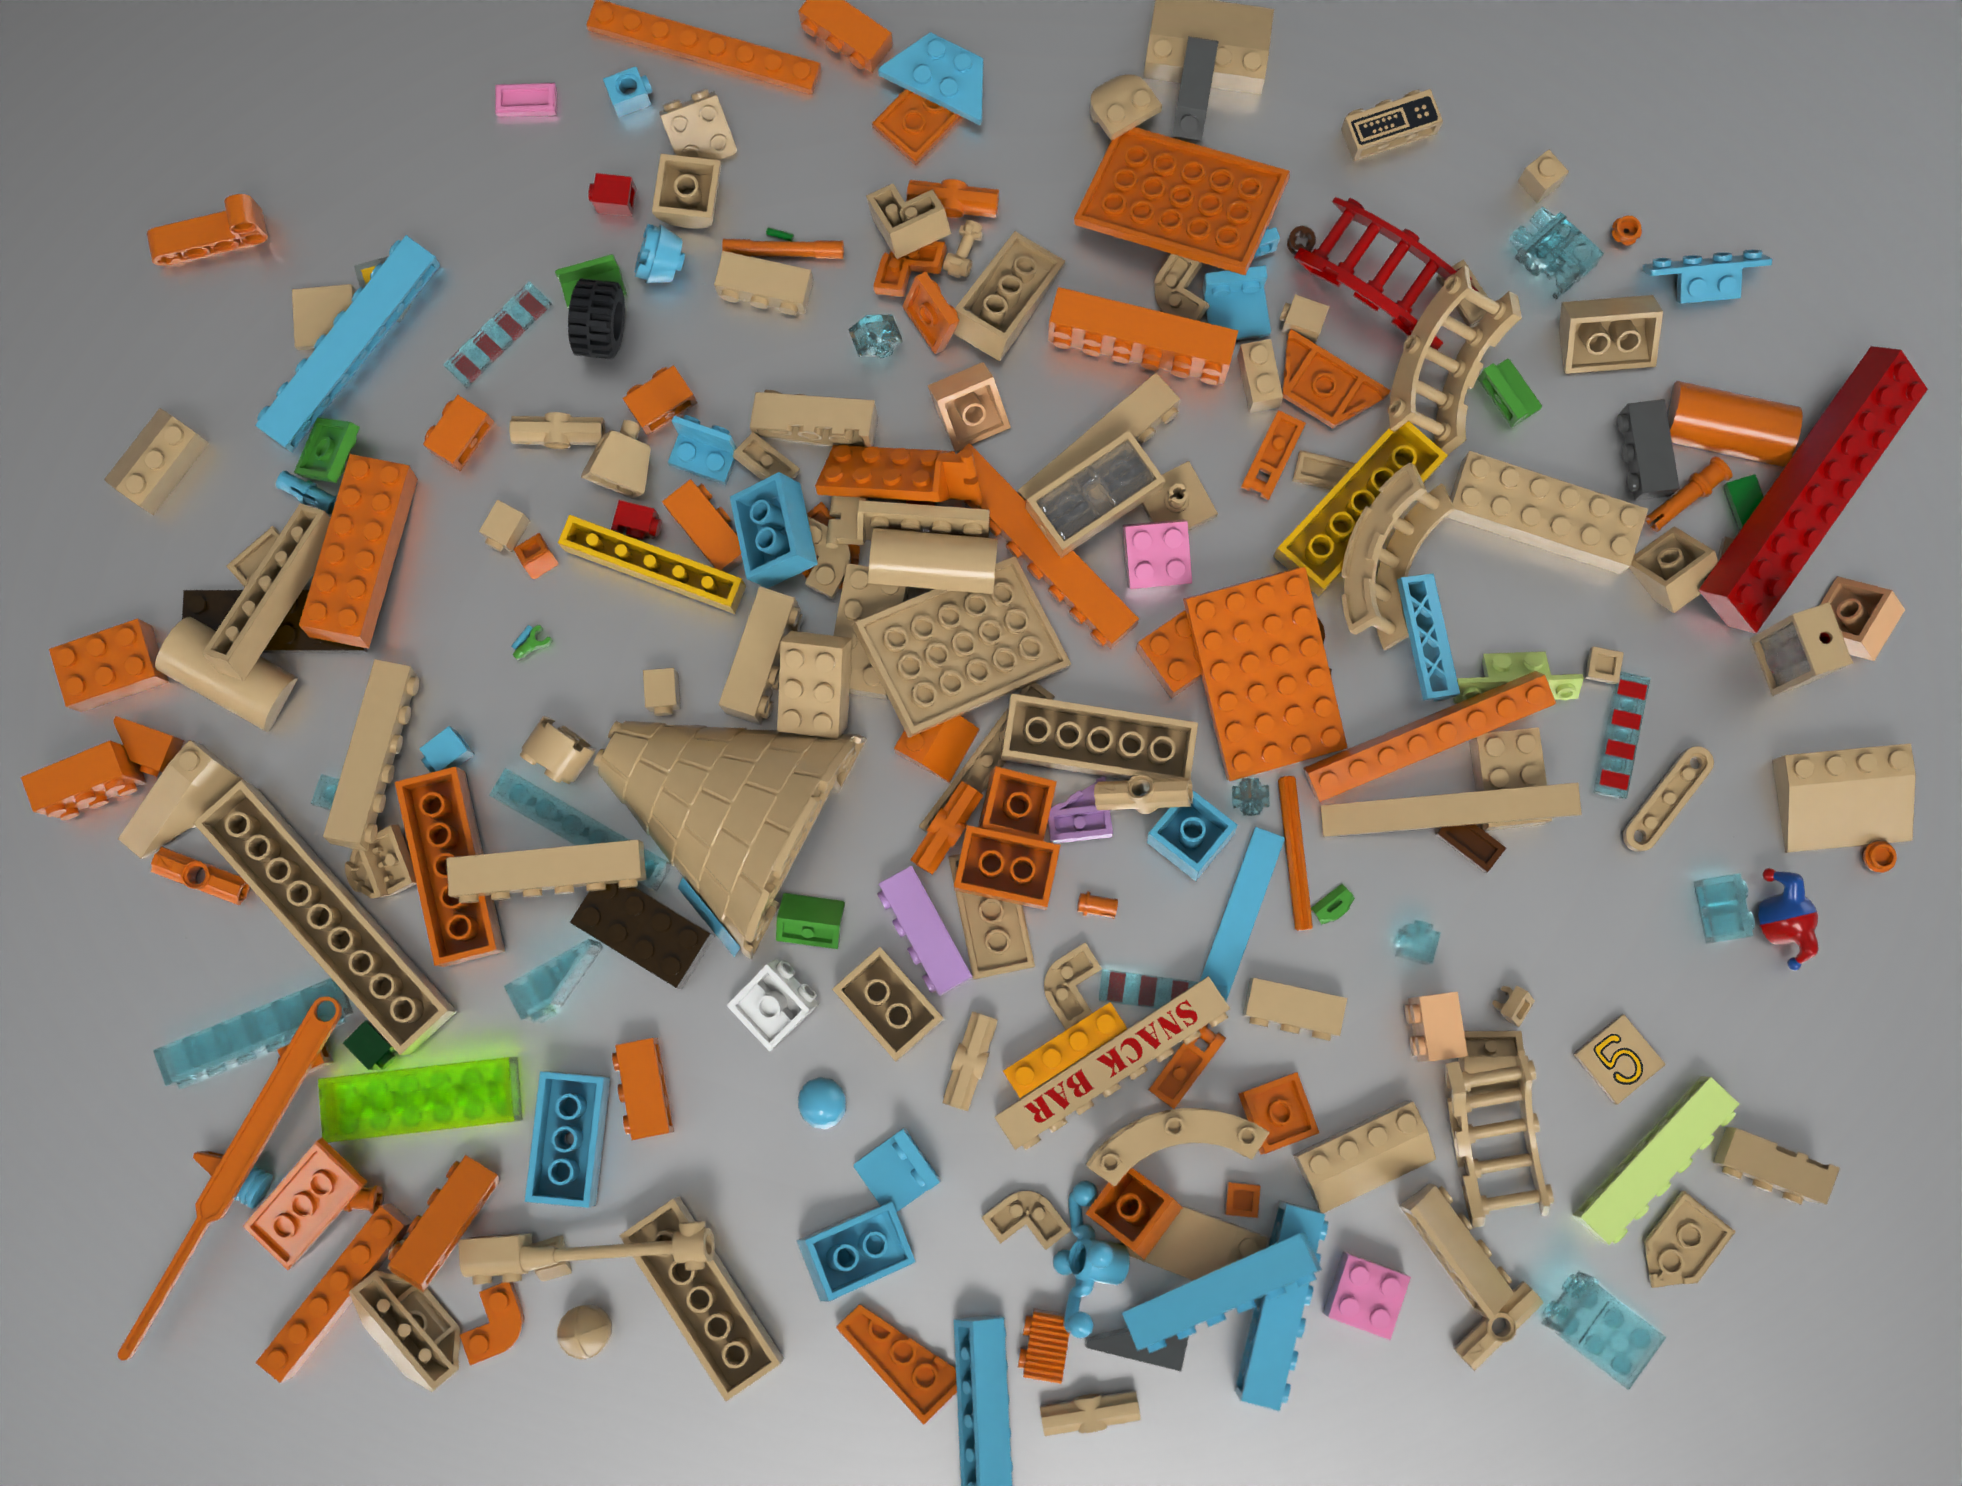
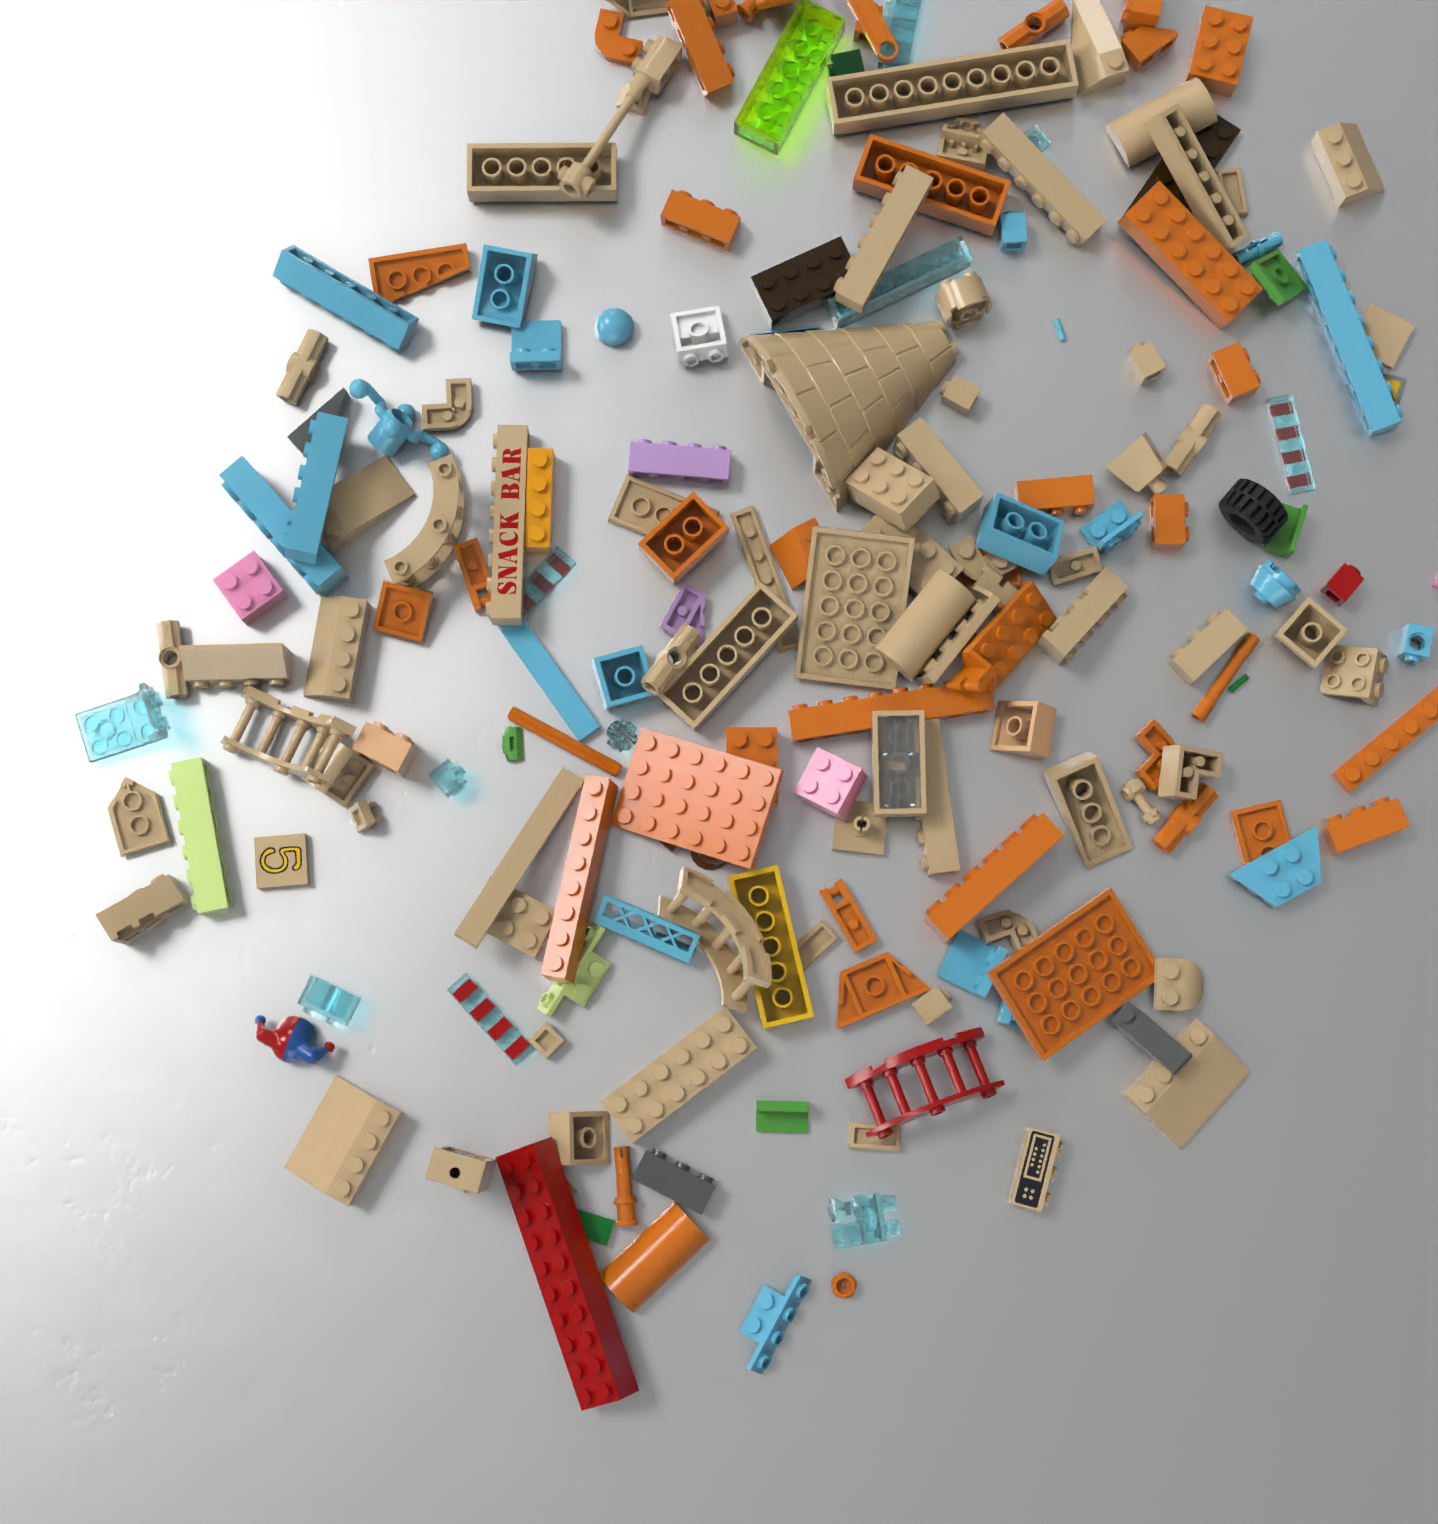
camera: 120 degrees right, 0 degrees up
clear light blue slope [504,939,603,1023] -> none
bright green piece [513,625,553,660] -> none
orange slope [514,533,558,579] -> none
medium azure brick [525,1071,611,1208] -> none
tan helmet [557,1305,612,1359] -> none
yellow brick [558,515,746,614] -> none
red brick [611,500,662,541] -> none
bright green panel [776,893,845,949] -> none
tan brick [832,947,944,1061] -> none
clear light blue brick [848,314,903,359] -> none
orange plate [902,272,960,355] -> none
orange piece [910,781,984,875] -> none
tan piece [942,1011,998,1111] -> none
orange brick [978,766,1057,841] -> none
orange brick [1018,1308,1070,1384] -> none
tan plate [1044,942,1102,1030] -> none
orange pin [1077,891,1118,919] -> none
orange brick [1085,1168,1183,1260] -> none
orange plate [1225,1182,1261,1218] -> none
tan brick [1237,339,1283,413] -> none
tan brick [1243,978,1347,1041] -> none
reddish brown bush [1287,226,1316,255] -> none
tan fence [1388,266,1522,455] -> none
reddish brown tile [1435,824,1506,873] -> none
tan brick [1518,150,1569,204] -> none
tan slope [1559,295,1663,374] -> none
tan plate [1623,746,1714,852] -> none
light nougat slope [1820,576,1905,661] -> none
orange plate [1863,841,1897,873] -> none

